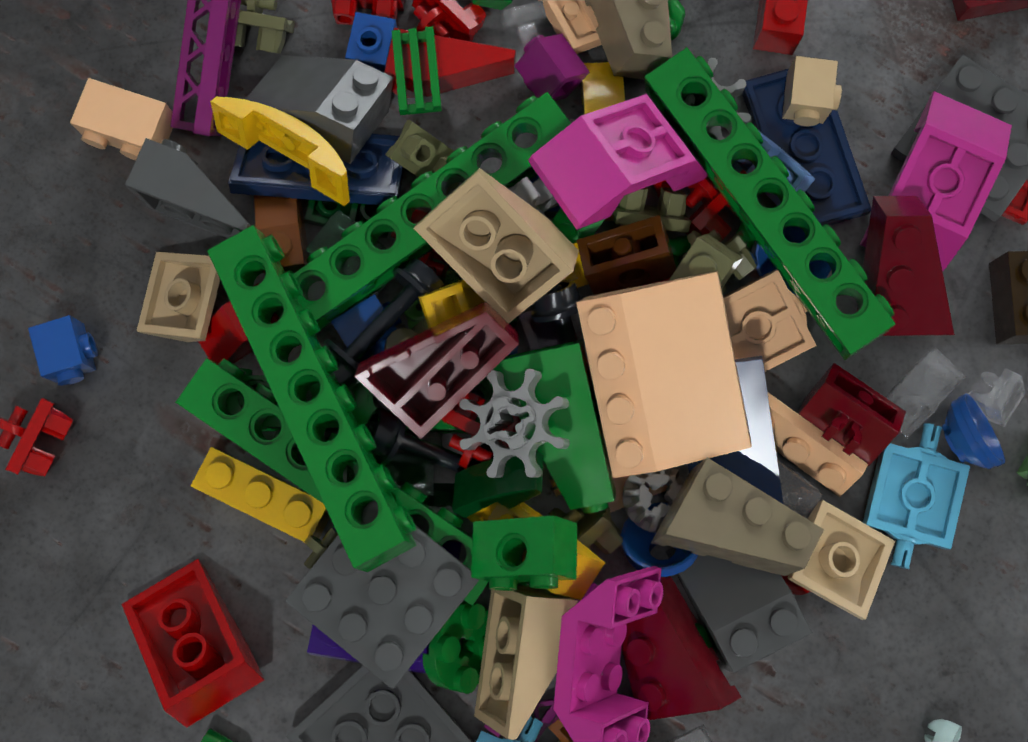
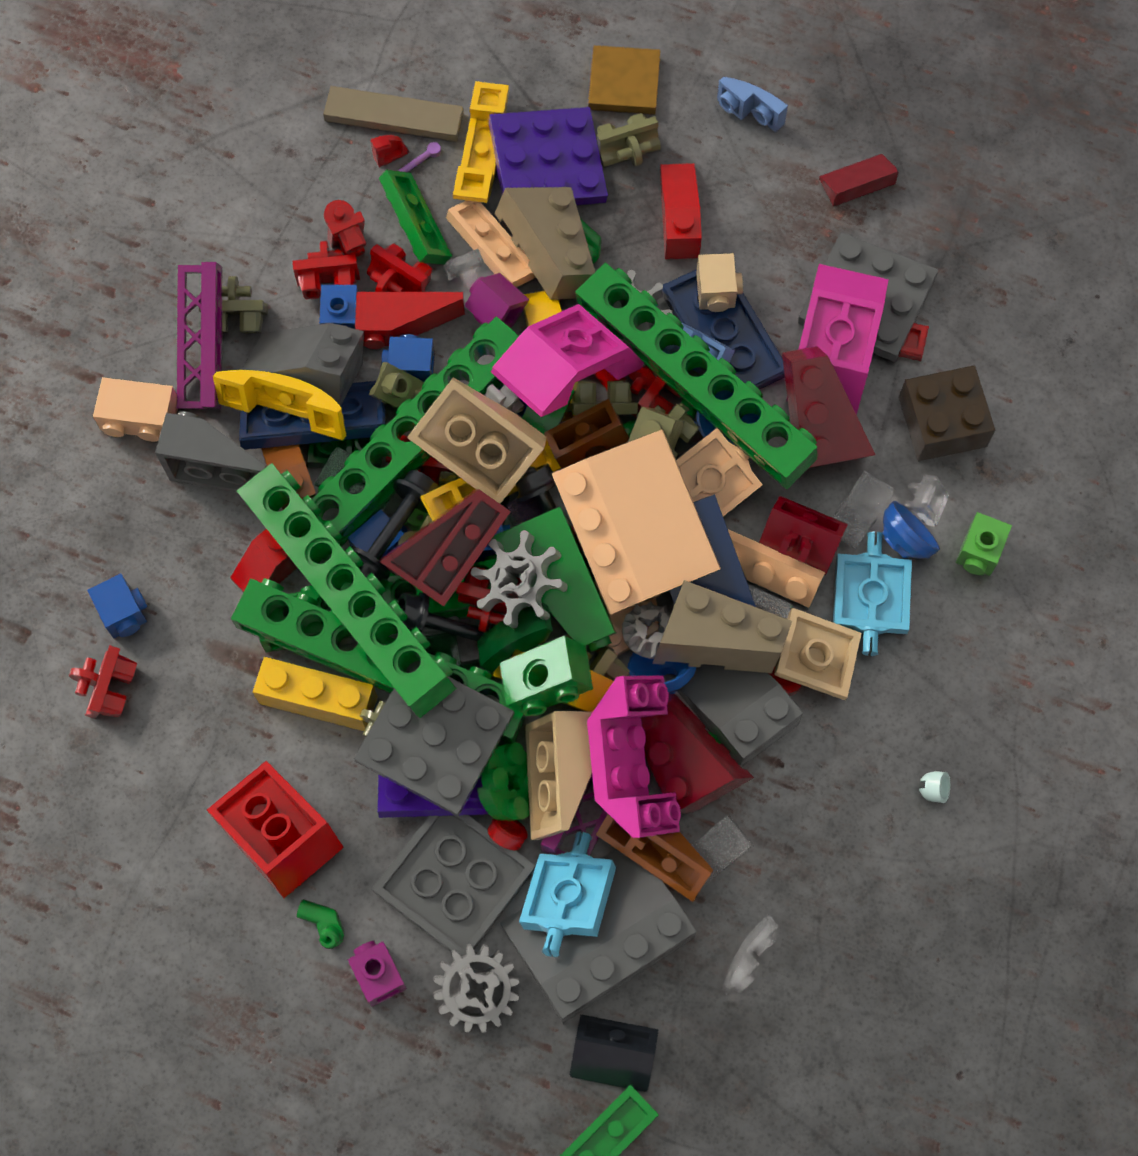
camera: 10 degrees left, 10 degrees down
tan slope [137,252,220,342] -> none
green tile [391,26,442,115] -> none
none -> blue brick [381,334,435,382]
none -> red tile [487,819,528,851]

